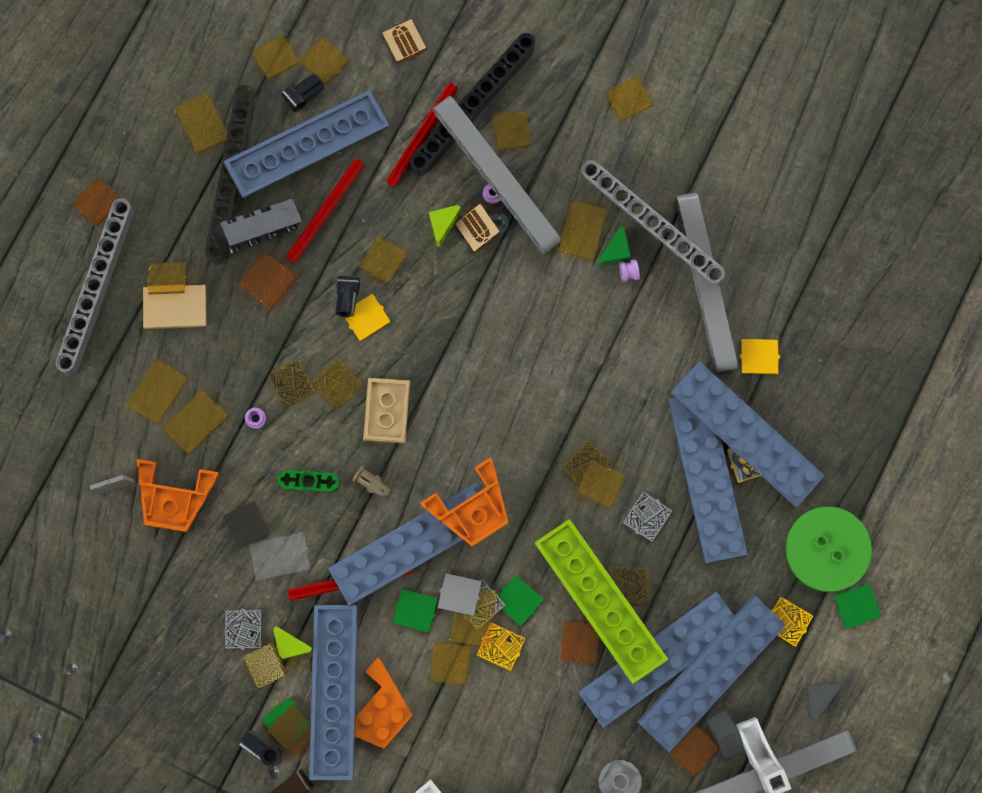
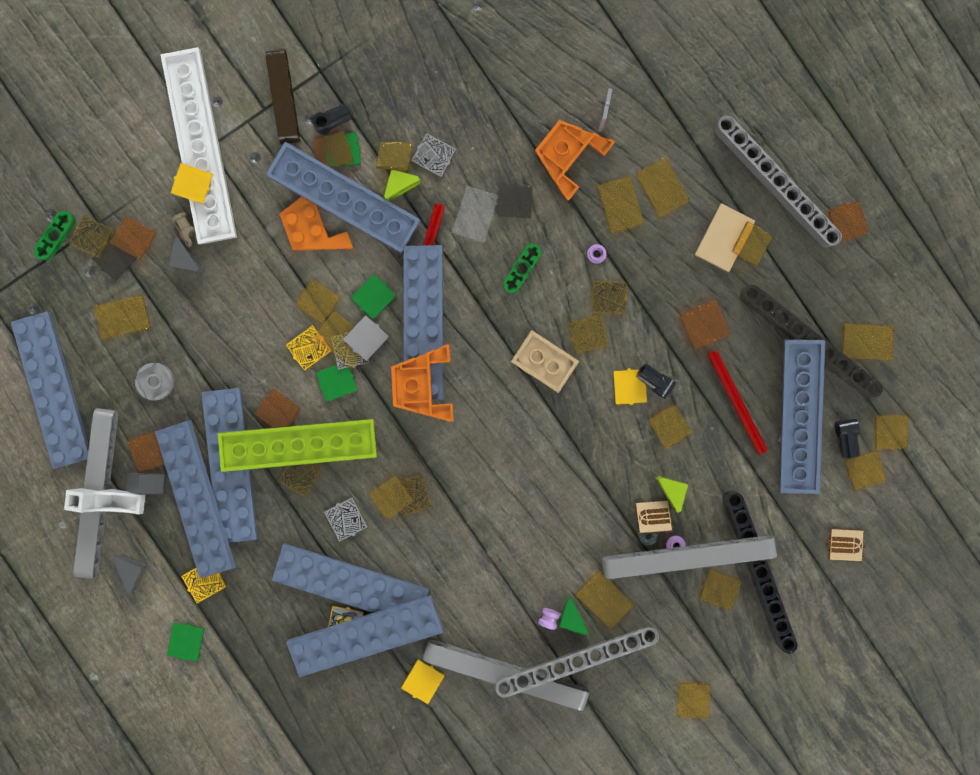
camera: 120 degrees right, 10 degrees up
wedge [213,199,302,255] -> none
dark tan piece [352,465,390,496] -> none
red axle [386,82,458,187] -> none
bright green plate [785,507,872,592] -> none

